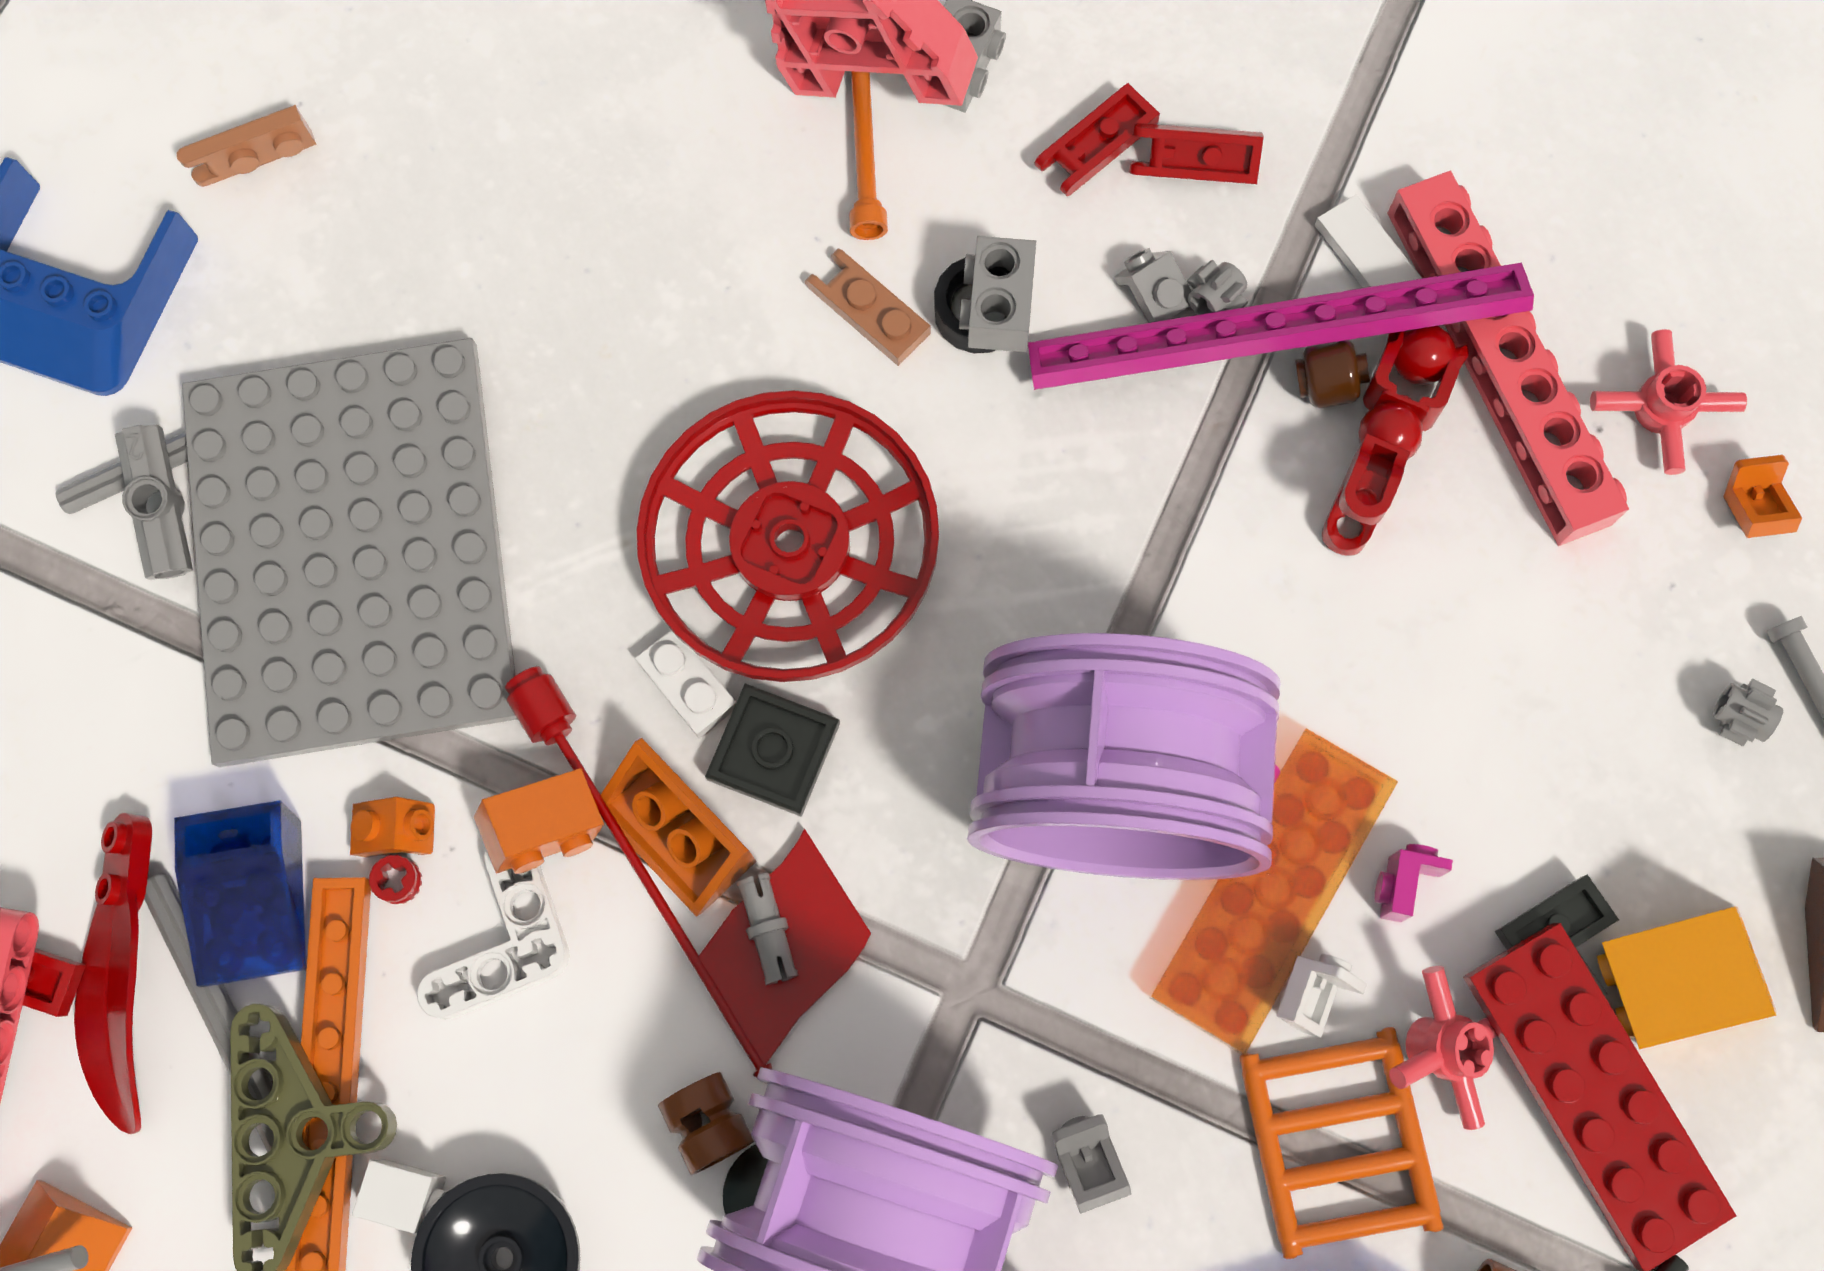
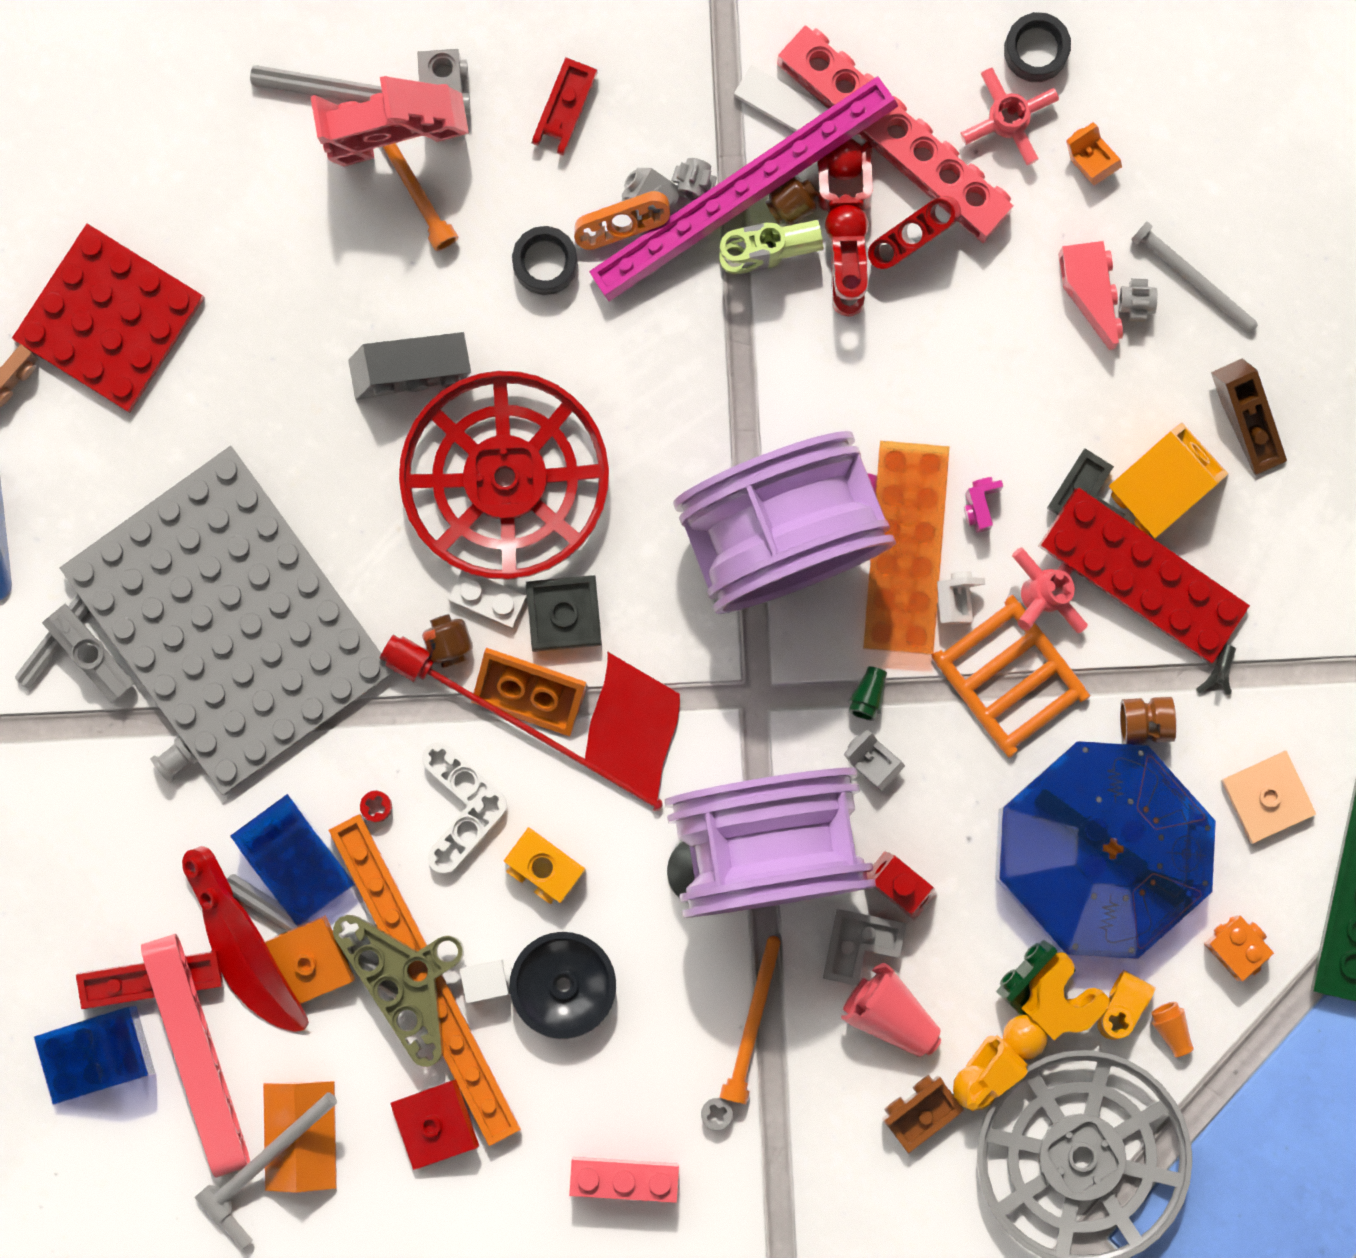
camera: 30 degrees left, 10 degrees up
orange bracket [350,797,435,857] -> none
orange brick [474,768,604,874] -> none
dark orange wheel [658,1072,755,1175] -> none
light grey pin [737,873,799,986] -> none
nougat hinge [805,248,931,366] -> none
light grey brick [959,236,1037,352] -> none
red hinge [1129,123,1264,184] -> none
none -> red plate [11,223,205,413]
none -> light grey bush [150,737,197,783]
none -> orange plate [265,915,355,1004]
none -> dark grey wedge [348,332,471,400]
none -> reddish brown head [422,614,473,668]
none -> light orange brick [503,827,586,904]
none -> orange beam [574,191,670,250]
none -> yellowish green connector [719,220,824,274]
none -> dark green cone [848,666,887,721]
none -> red beam [868,196,961,269]
none -> black tyre [1004,12,1071,82]
none -> coral slope [1058,241,1123,350]

